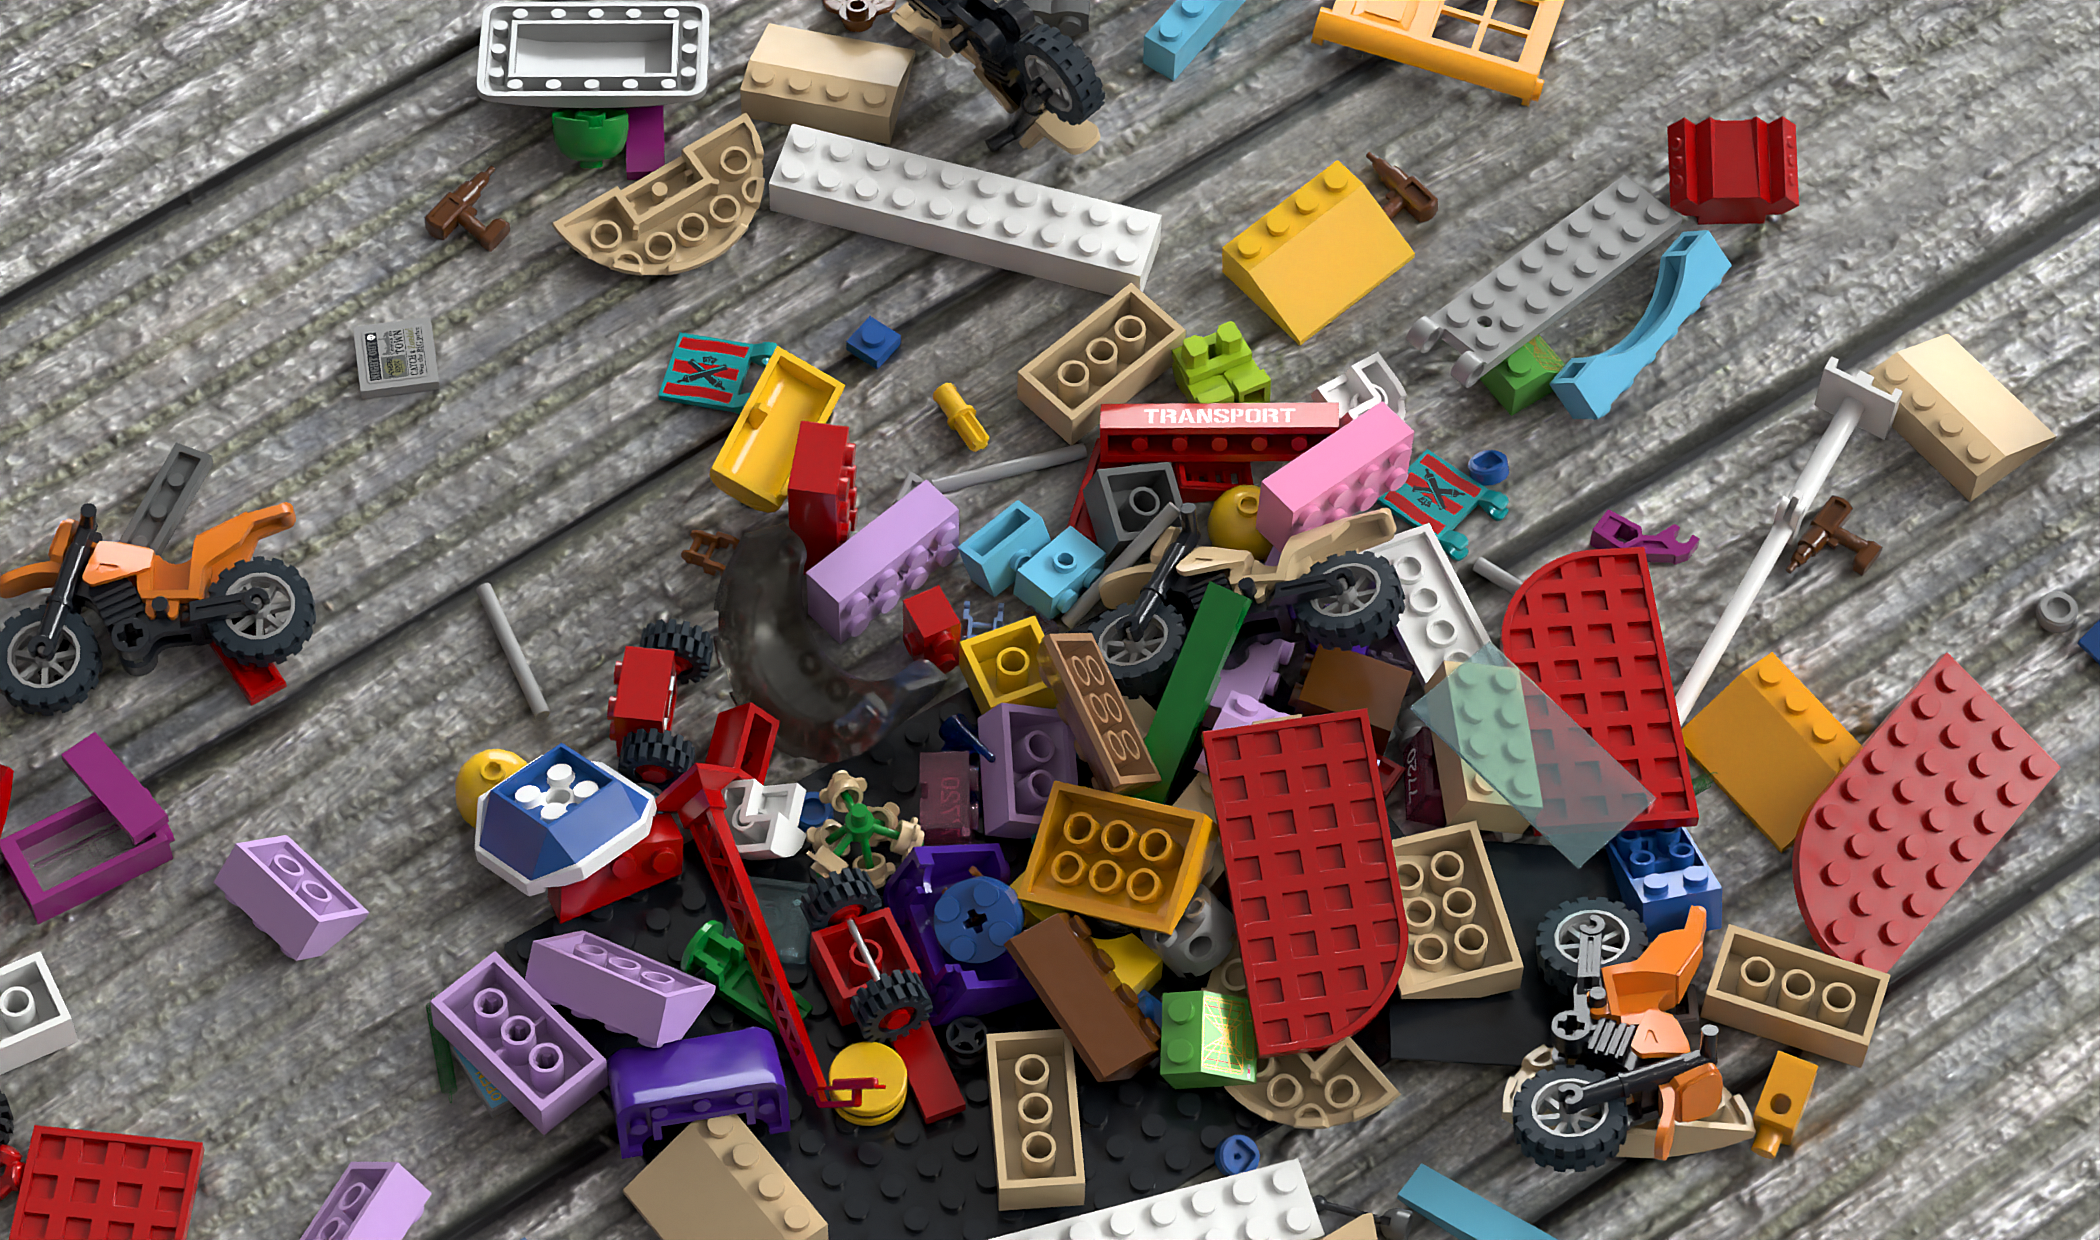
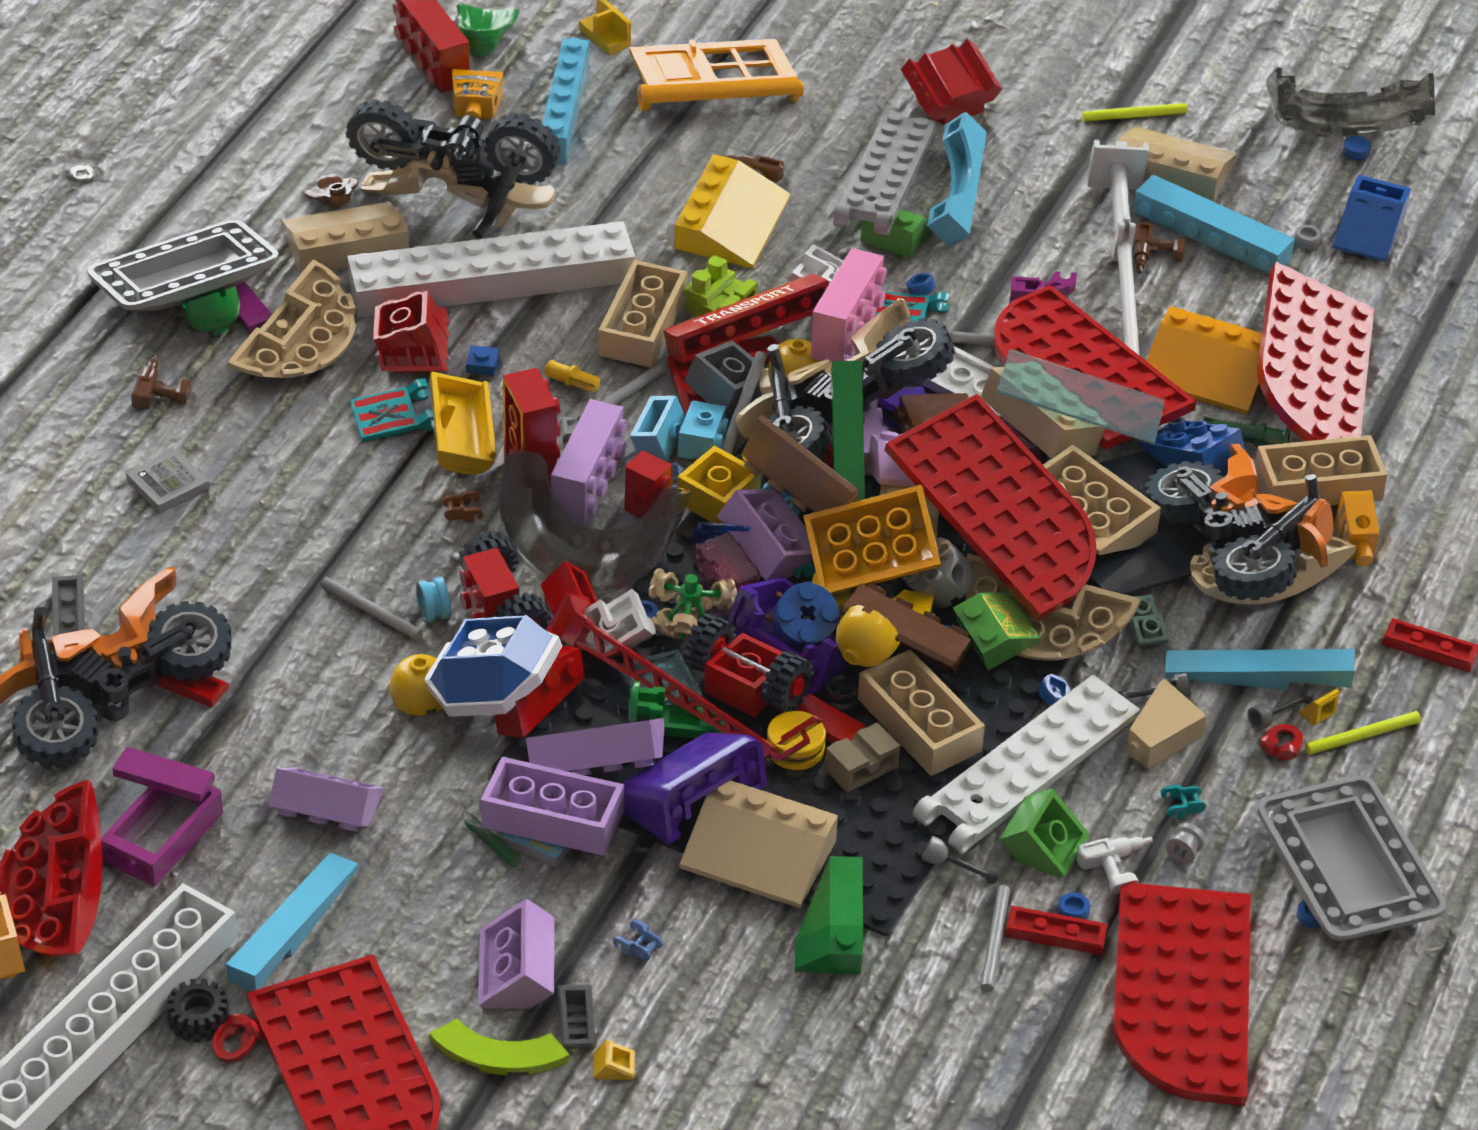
camera: 30 degrees left, 15 degrees down
none -> medium azure slope [226,852,358,991]
none -> red slope [373,291,450,373]
none -> medium azure wheel [416,577,451,623]
none -> dark tan brick [825,722,900,793]
none -> yellow cylinder [836,605,900,667]
none -> neon yellow bar [1082,103,1188,122]
none -> sand green slope [1128,594,1169,646]
none -> medium azure brick [1133,175,1295,274]
none -> dark green pin [1203,416,1291,448]

